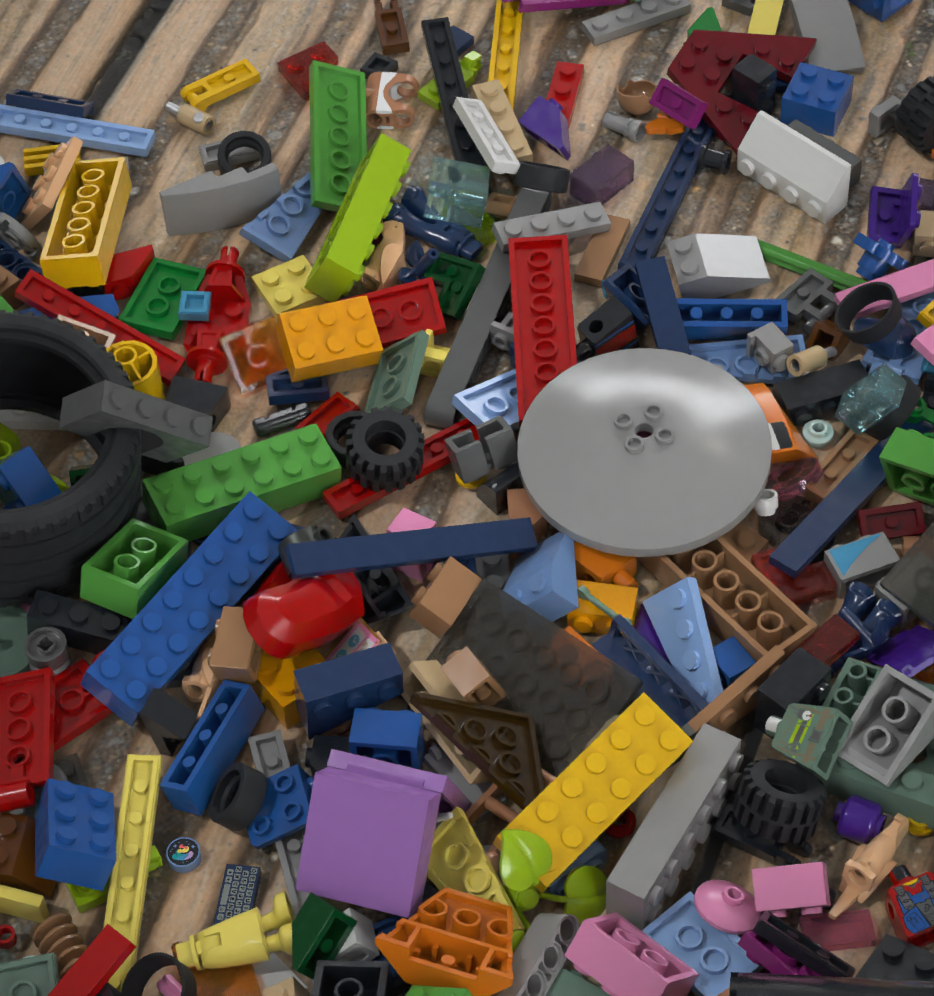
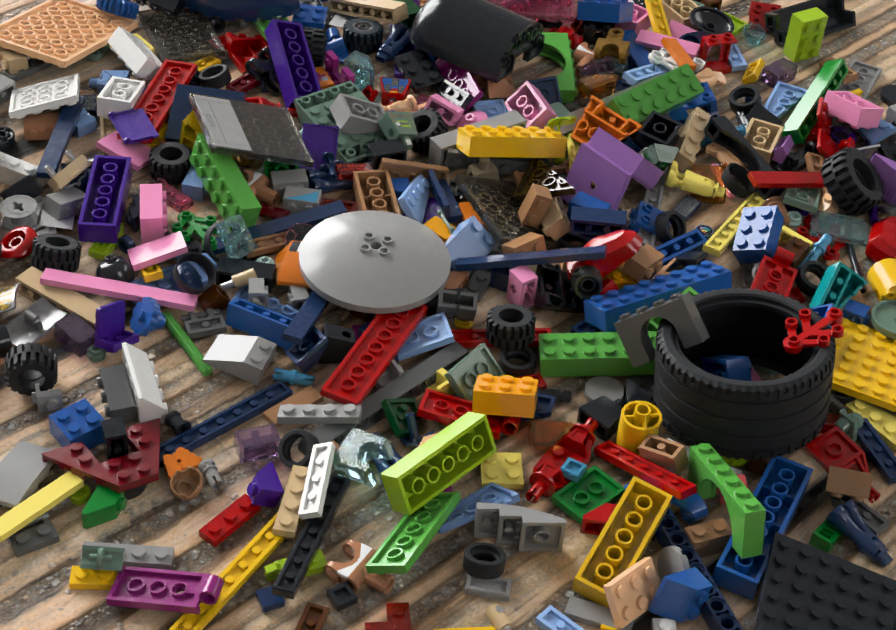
camera: 160 degrees left, 10 degrees down
magenta plate [649,78,708,129] -> none

